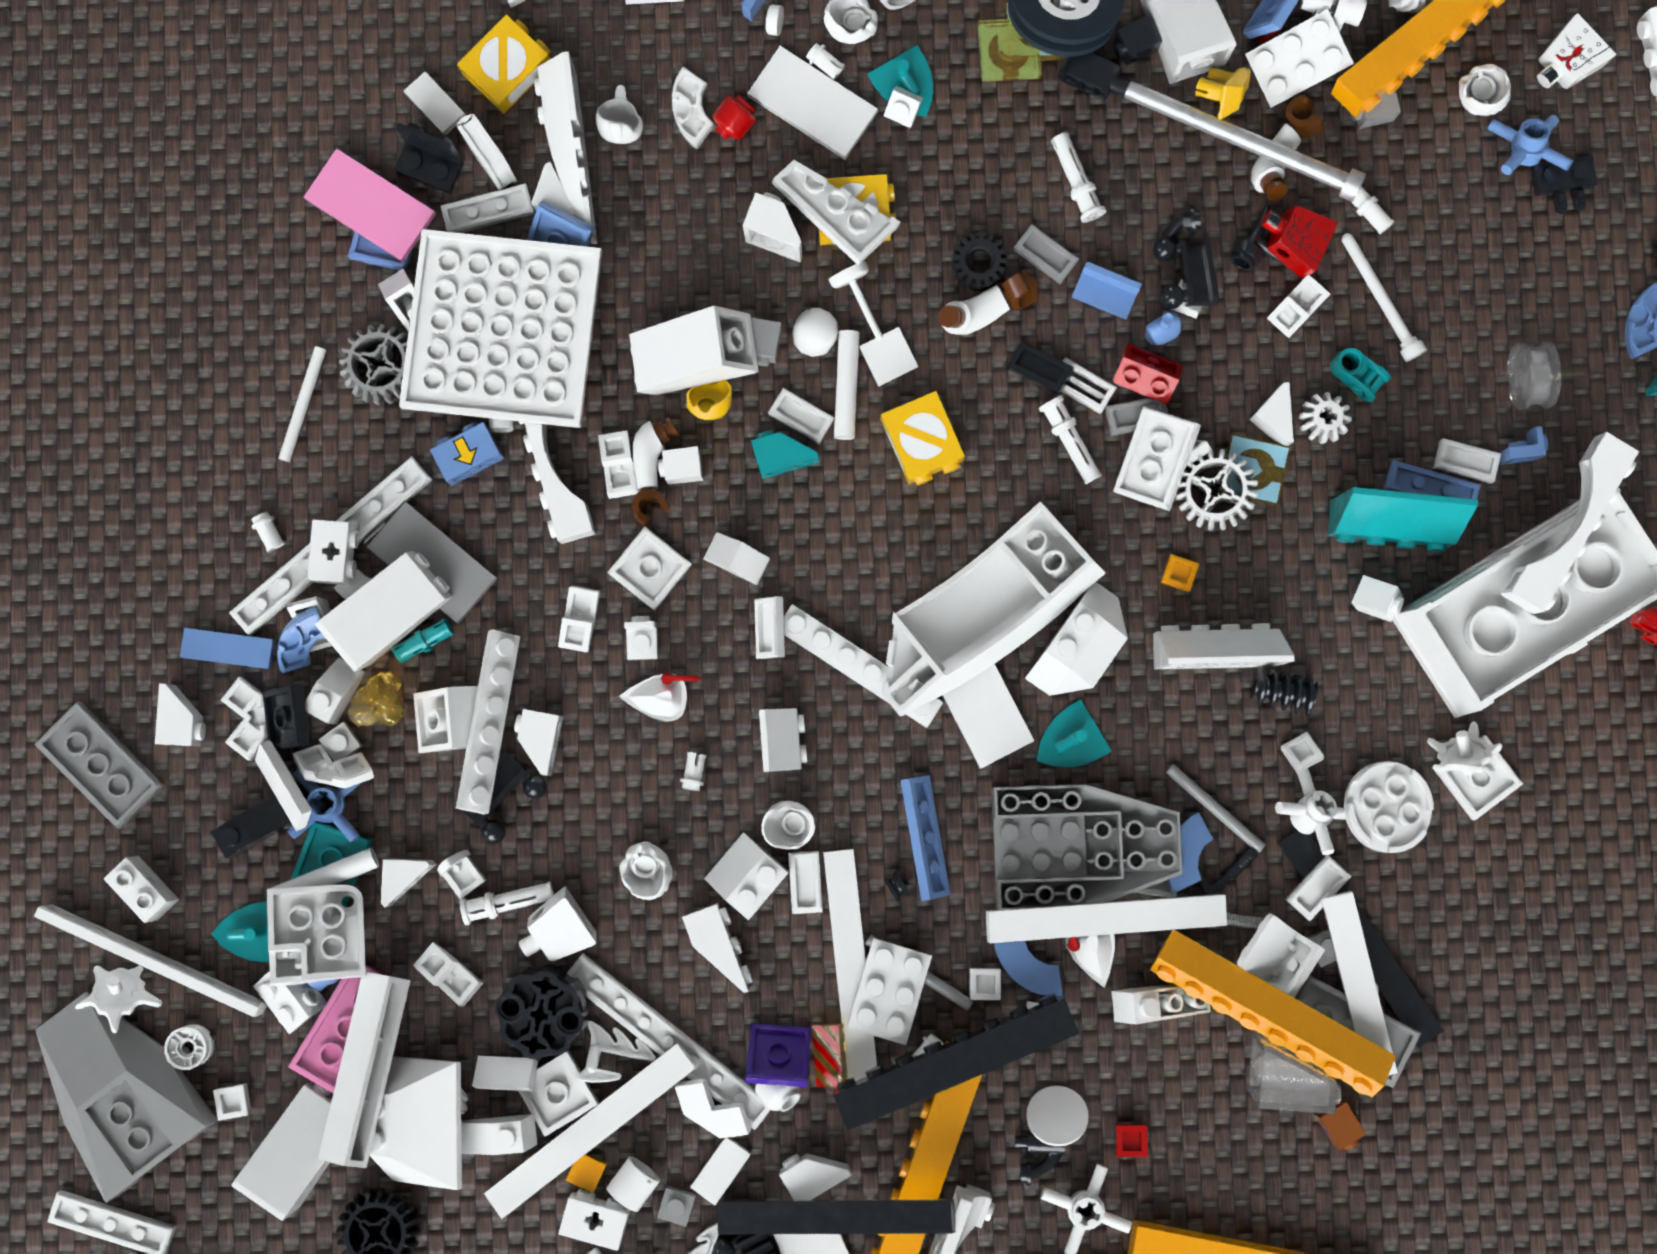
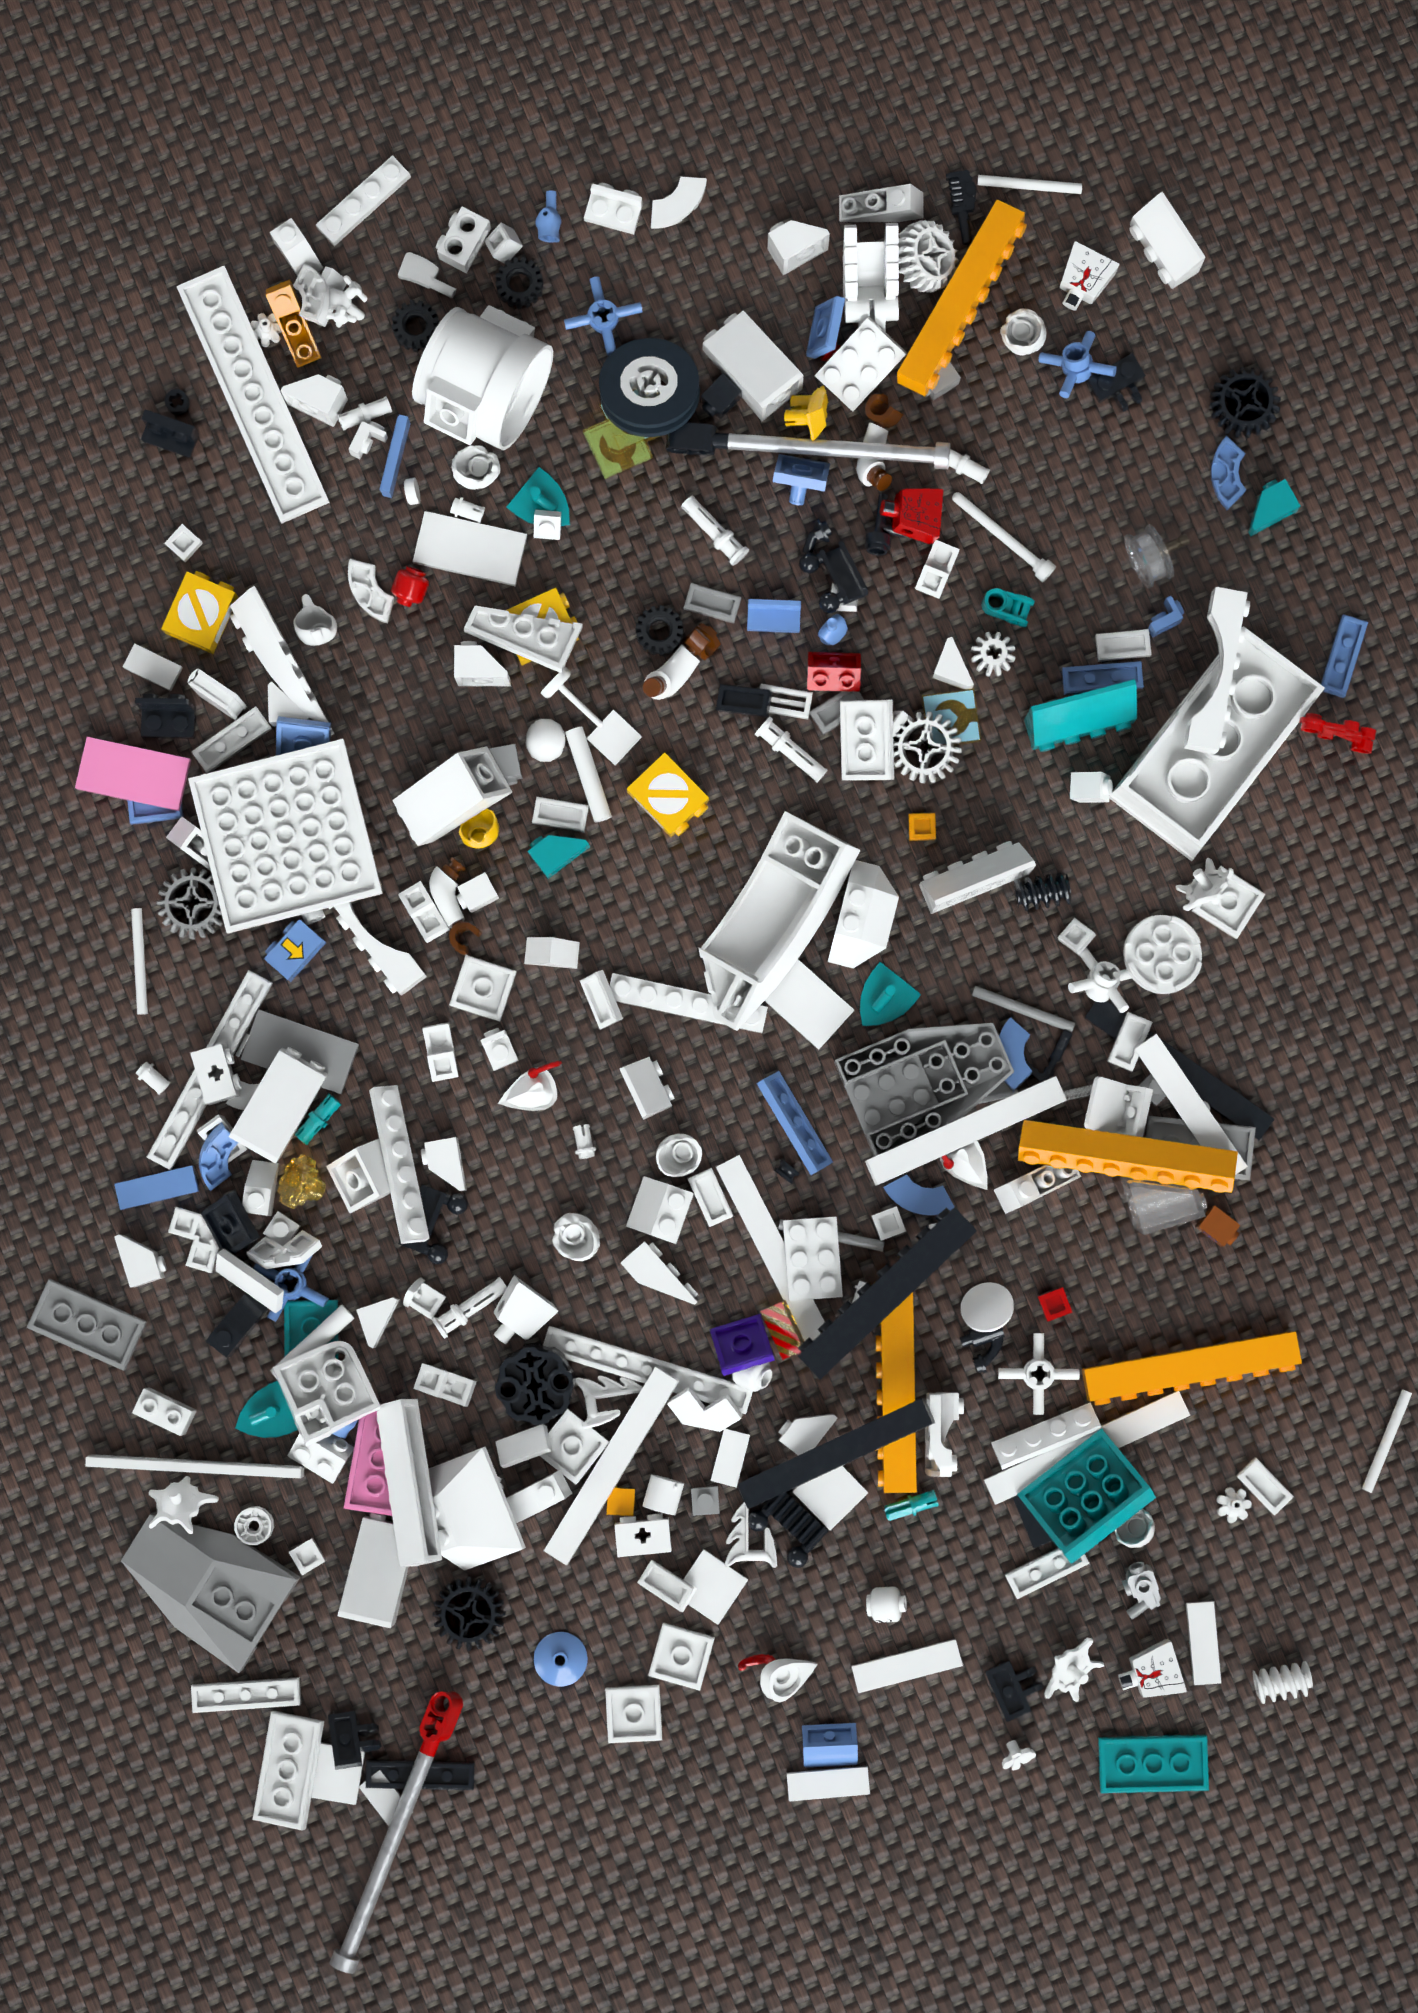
camera: 25 degrees left, 0 degrees up
none -> medium blue tile [773,454,830,505]

